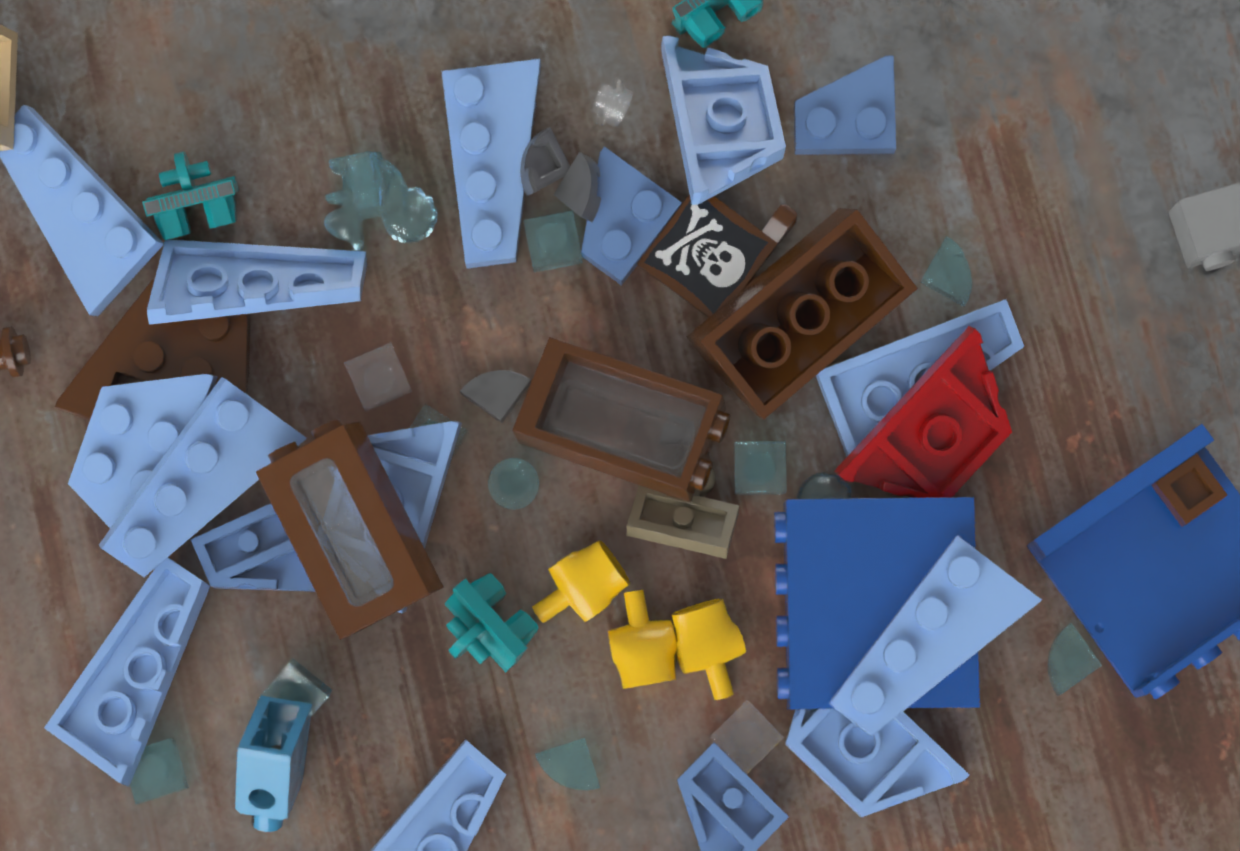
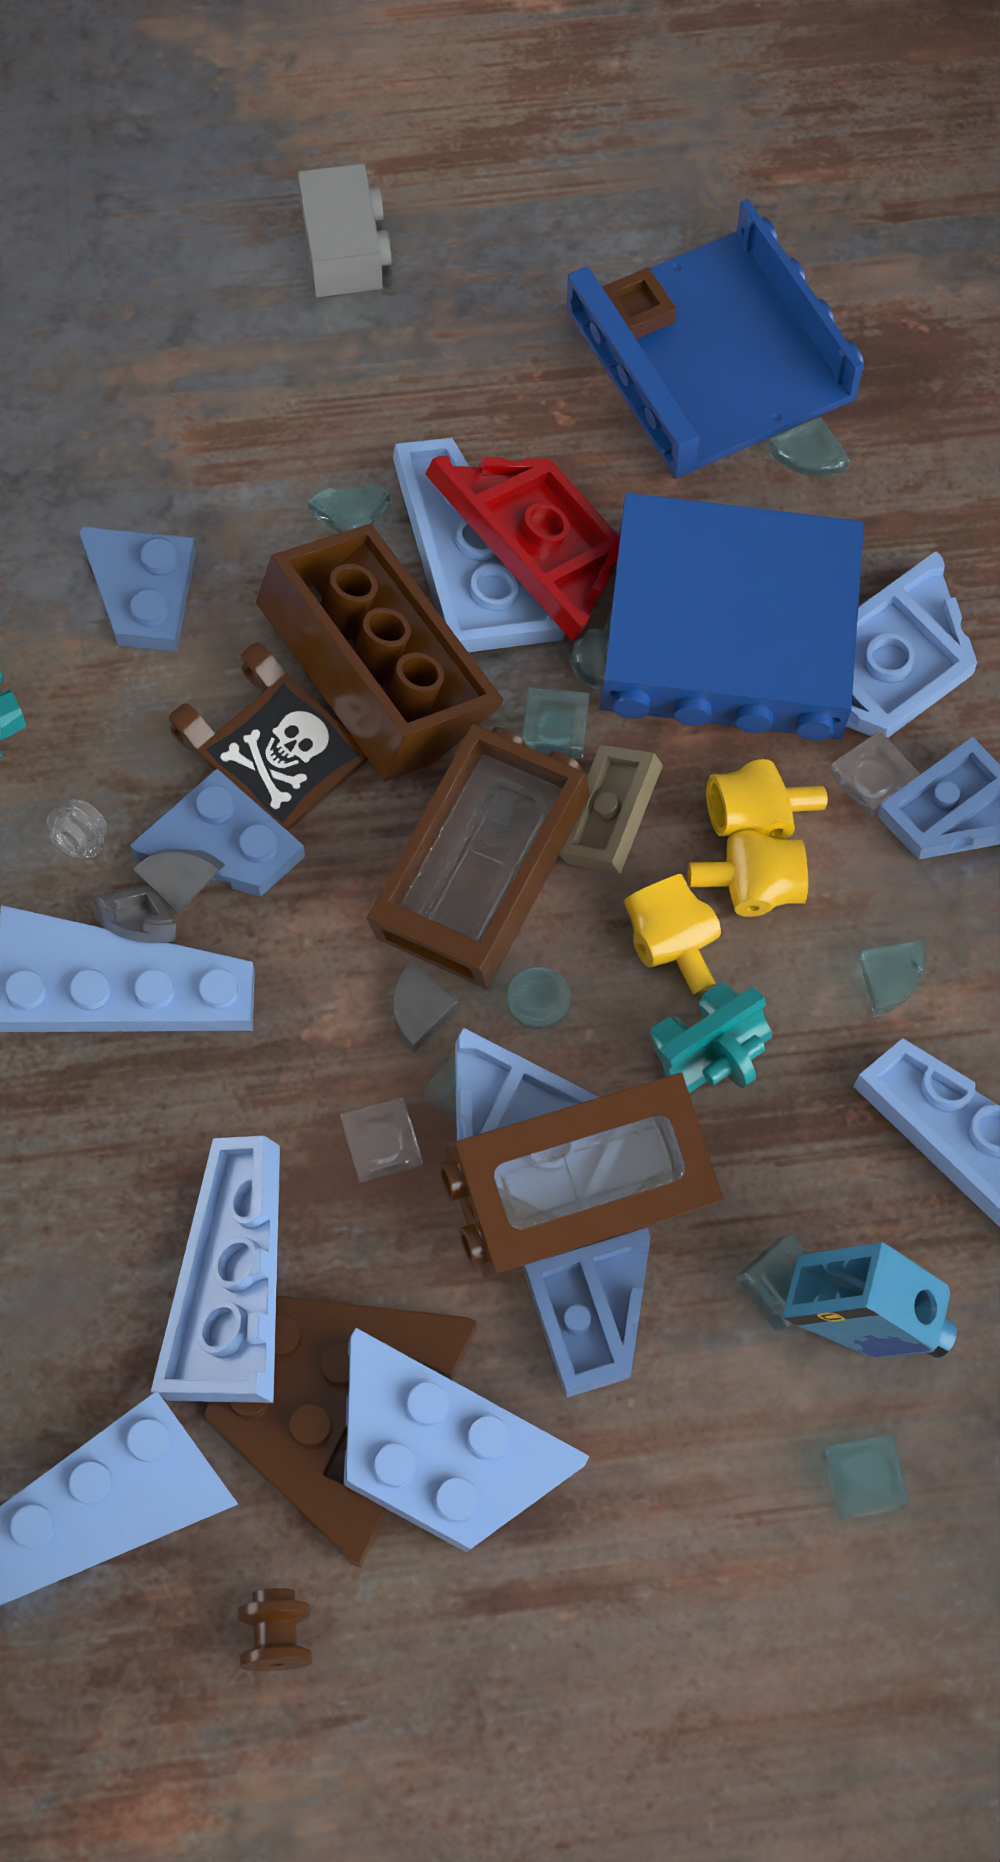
camera: 85 degrees left, 15 degrees down
light blue wing [44,557,210,787] -> none
light blue wing [99,377,307,577] -> none
teal hips [142,151,239,240] -> none
clear light blue animal [324,151,438,251] -> none
clear light blue plate [523,210,583,273] -> none
light blue wing [661,36,786,205] -> none
light blue wing [829,535,1042,736] -> none

